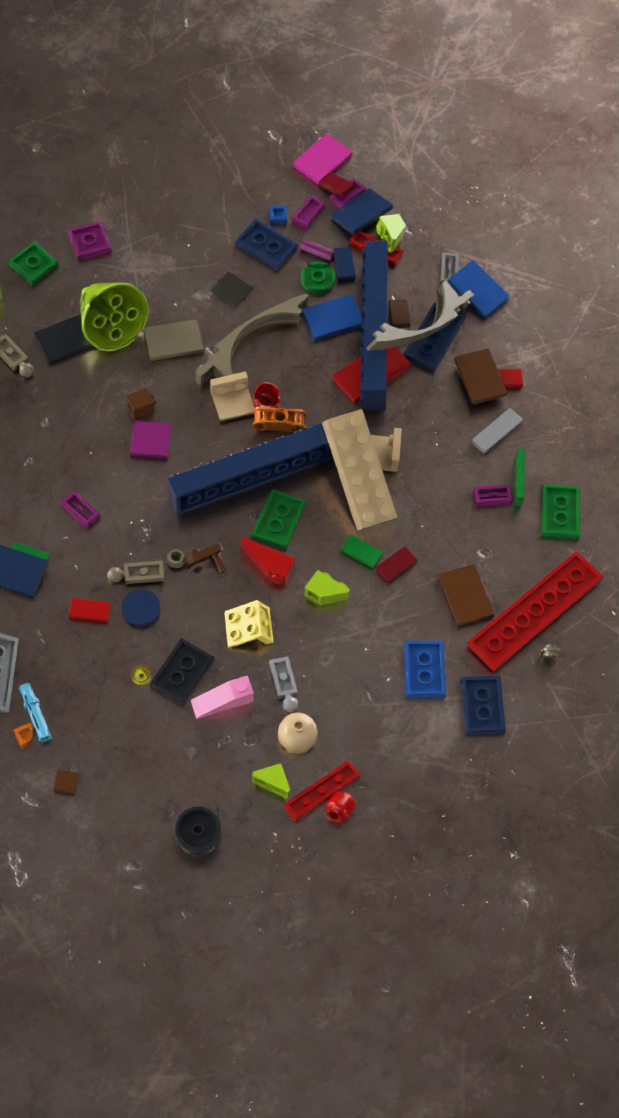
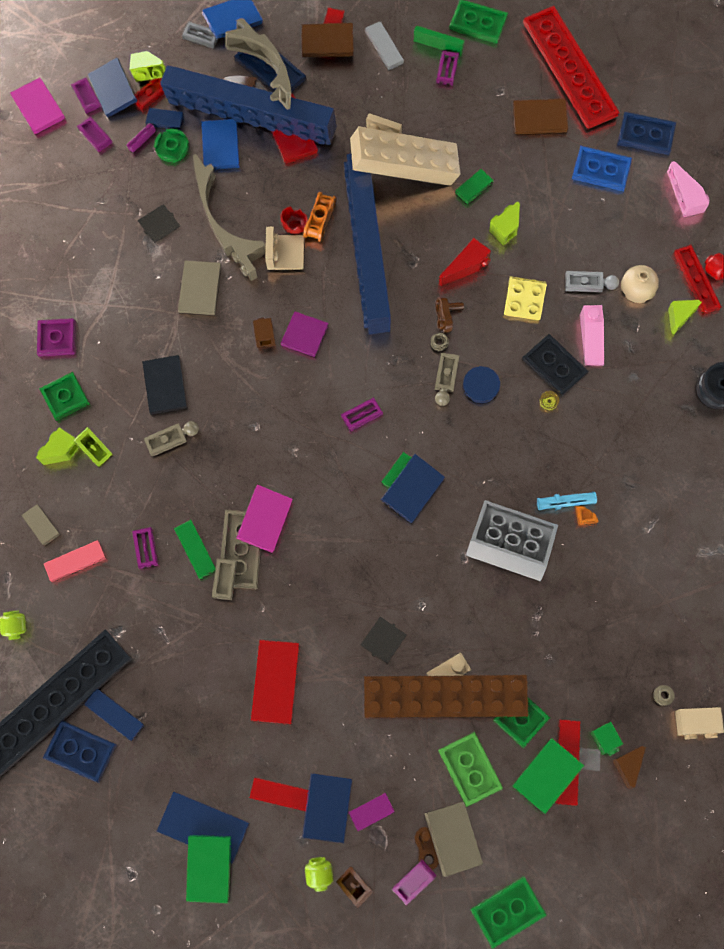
camera: 65 degrees left, 10 degrees up
reddish brown tile [54,770,78,794] -> none
red tile [69,598,111,623] -> none
lime cone [80,283,149,351] -> none
dark blue tile [235,219,298,271] -> none
green tile [251,489,307,550] -> none
blue tile [269,206,287,224] -> none
dark red tile [319,173,356,198] -> none
dark red tile [376,546,417,583] -> none
dark tan plate [541,644,561,658] -> none
none -> bright pink slope [667,161,709,217]

